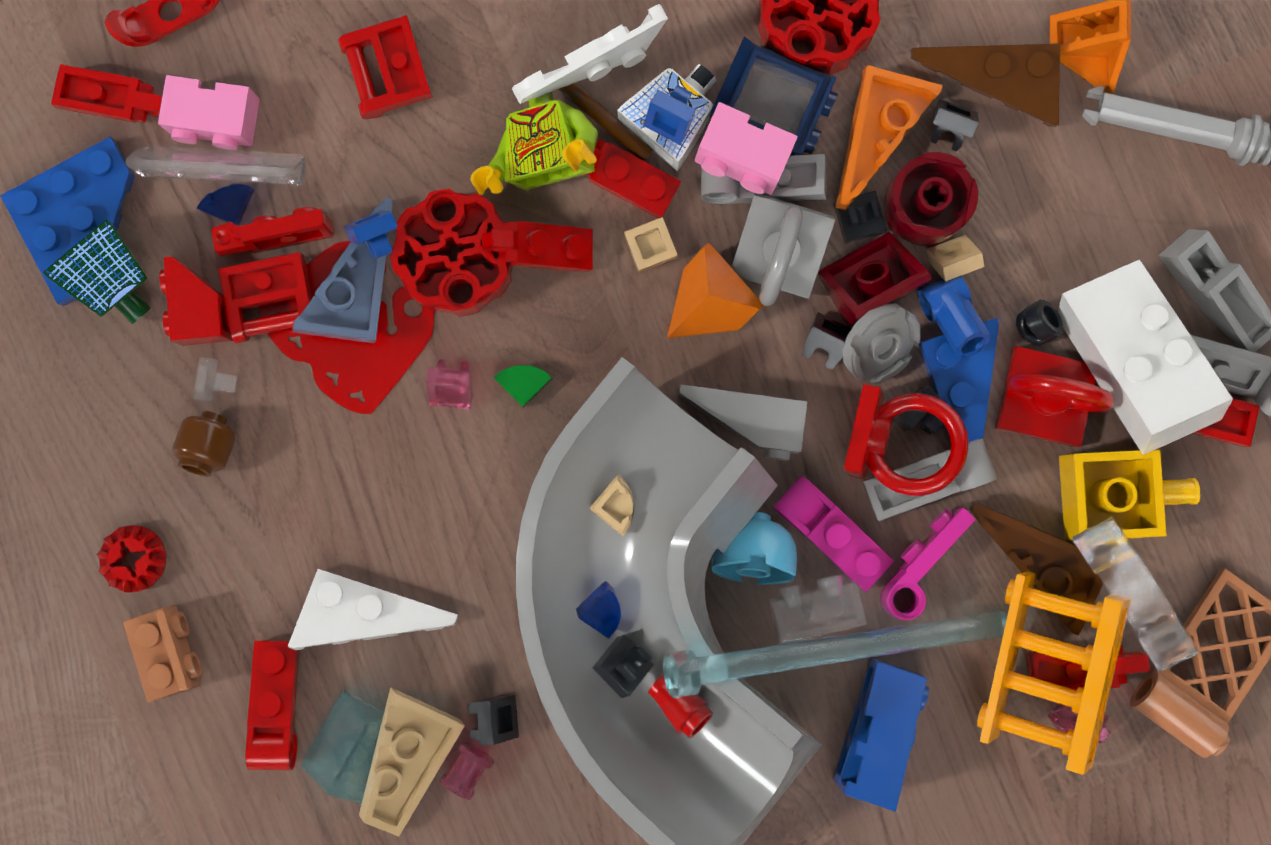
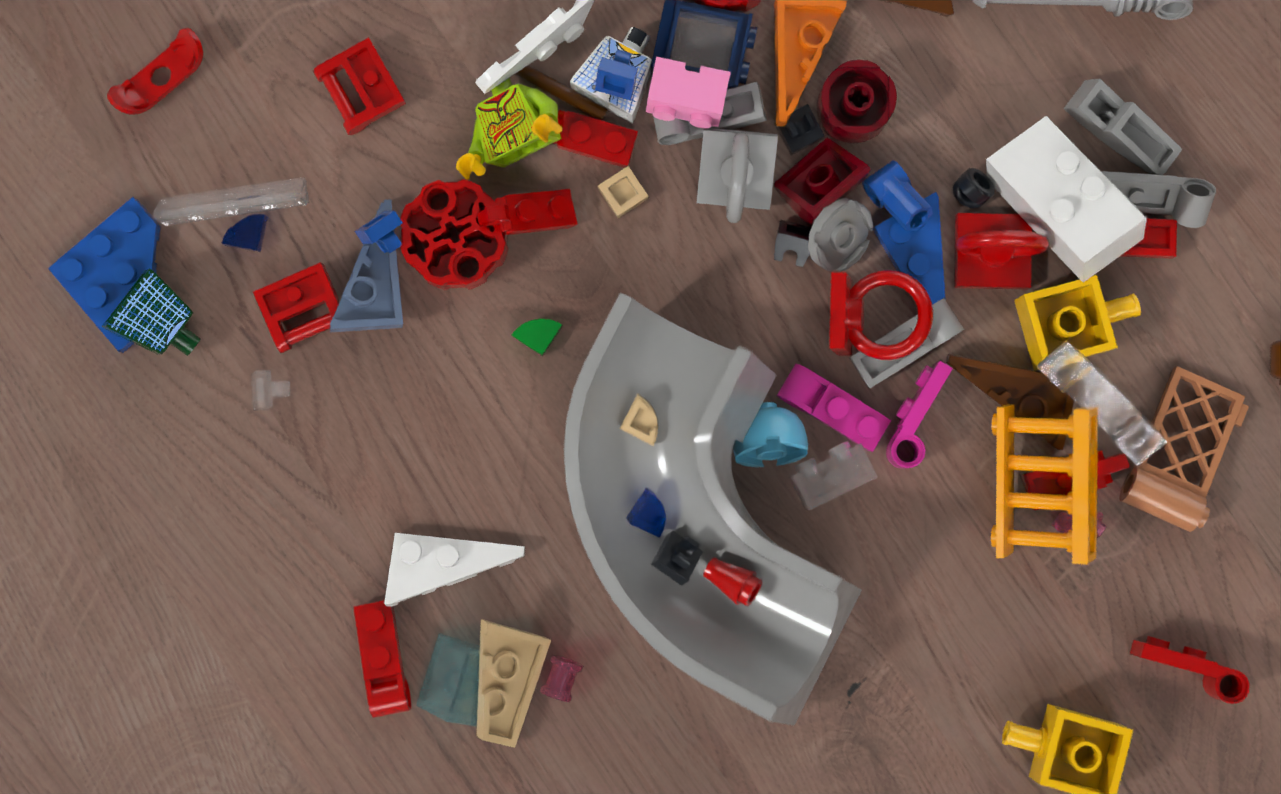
camera: 10 degrees left, 0 degrees up
red hinge [51,64,162,123] -> none
red gear [96,525,166,593] -> none
nougat bracket [123,605,202,703] -> none
bright pink brick [158,75,260,150] -> none
red slope [159,256,233,346] -> none
reddish brown head [172,411,235,477] -> none
red hinge [211,207,334,257] -> none
red piece [259,241,434,414] -> none
clear pink tile [426,359,473,409] -> none
black tile [467,695,519,745] -> none
clear light blue piece [663,611,1007,698] -> none
orange slope [667,243,765,338] -> none
light grey slope [679,384,807,461] -> none
blue wedge [833,658,929,812] -> none
black tile [892,386,944,435] -> none
tan tile [927,235,985,282] -> none
black tile [931,98,979,151] -> none

